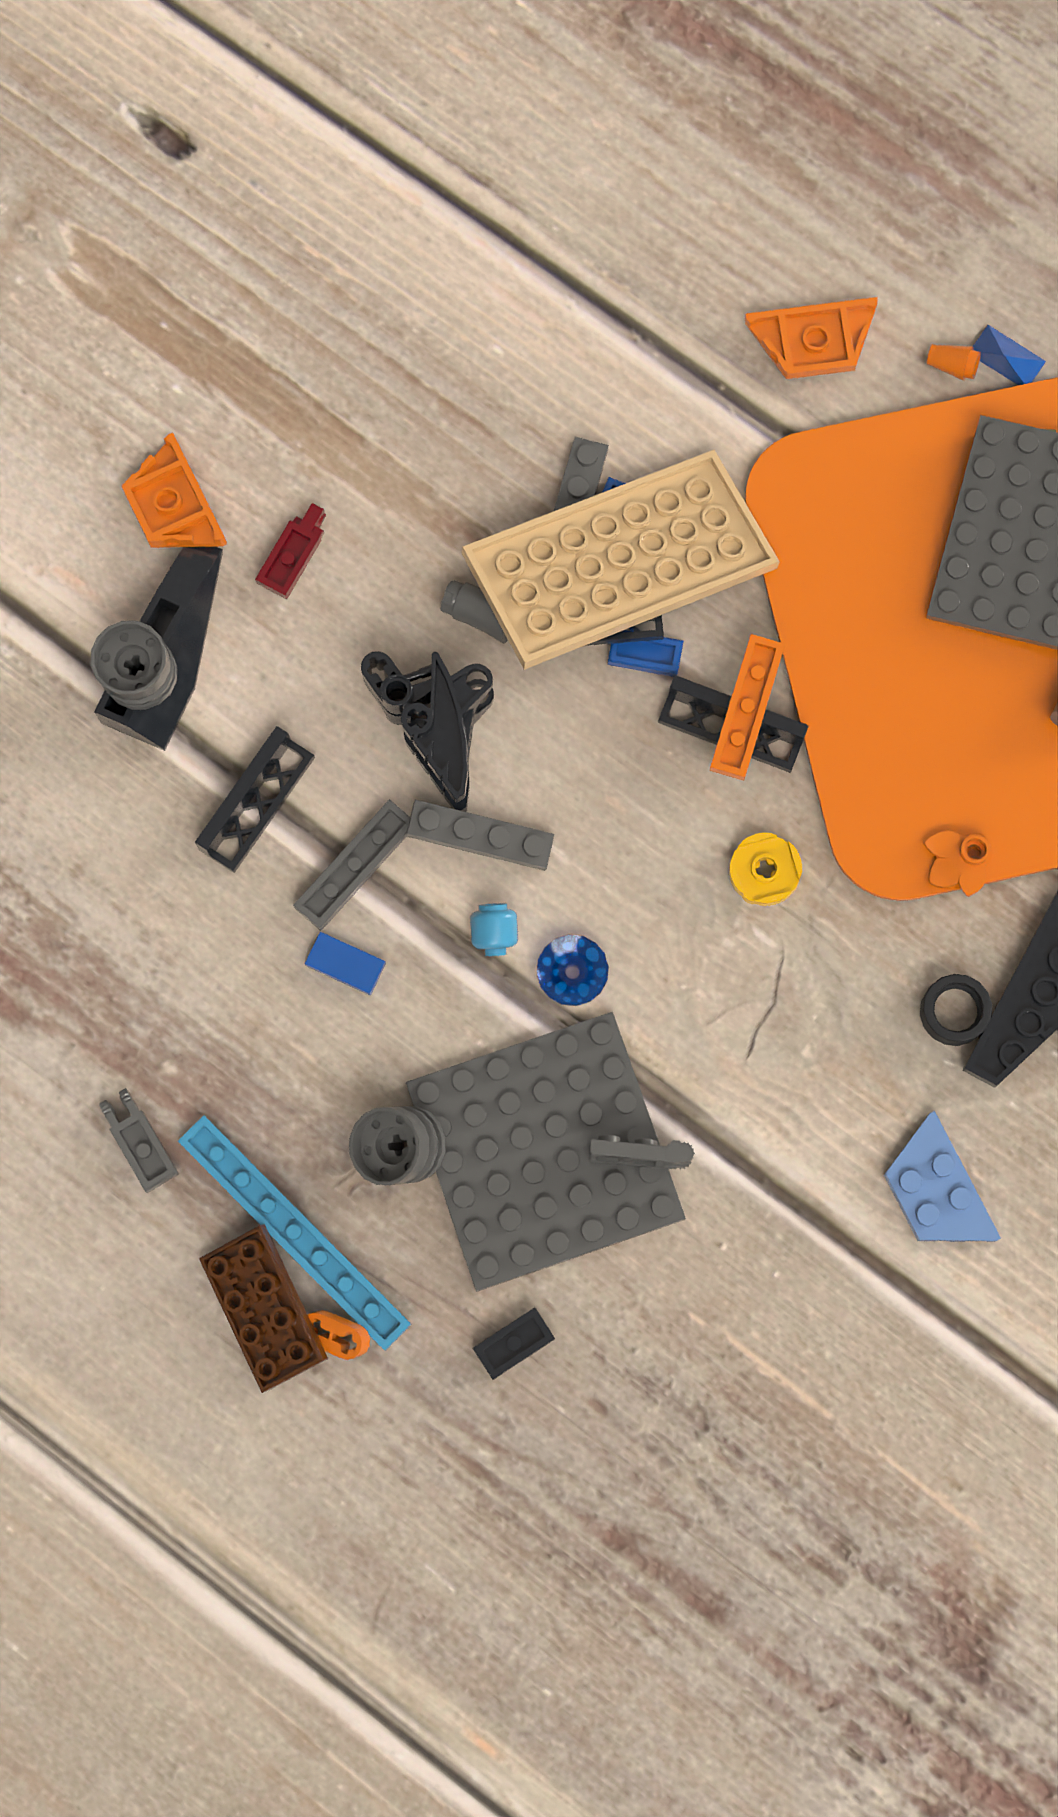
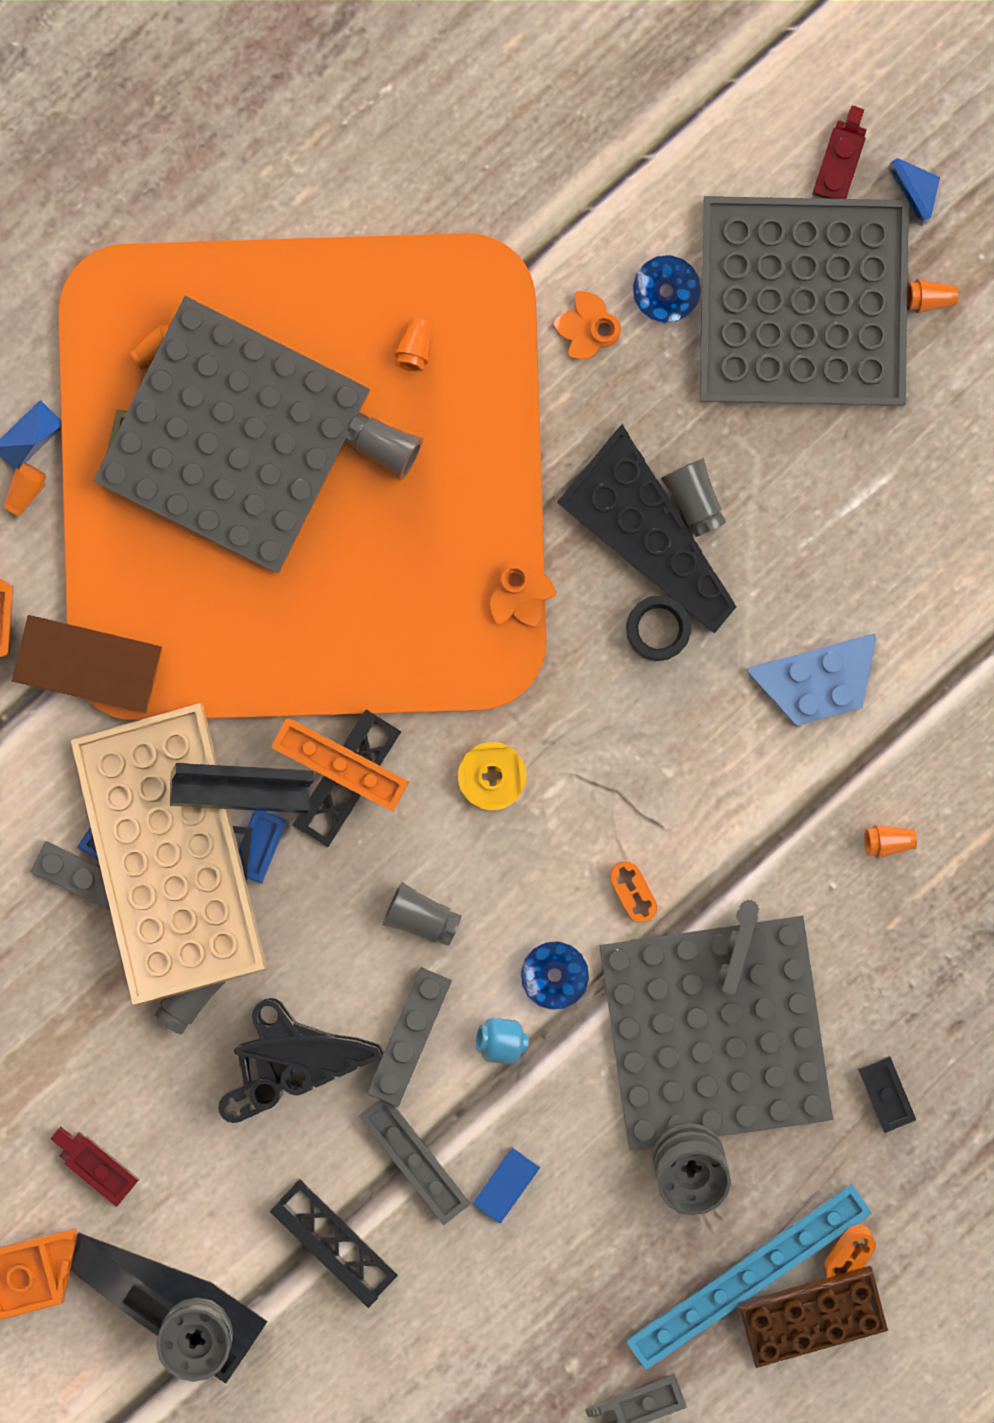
camera: 80 degrees left, 10 degrees up
none -> reddish brown tile [12,615,162,714]
none -> black fence [170,763,314,814]
none -> dark grey plant [382,882,462,946]
none -> orange beam [610,861,657,923]
none -> orange cone [864,825,917,859]

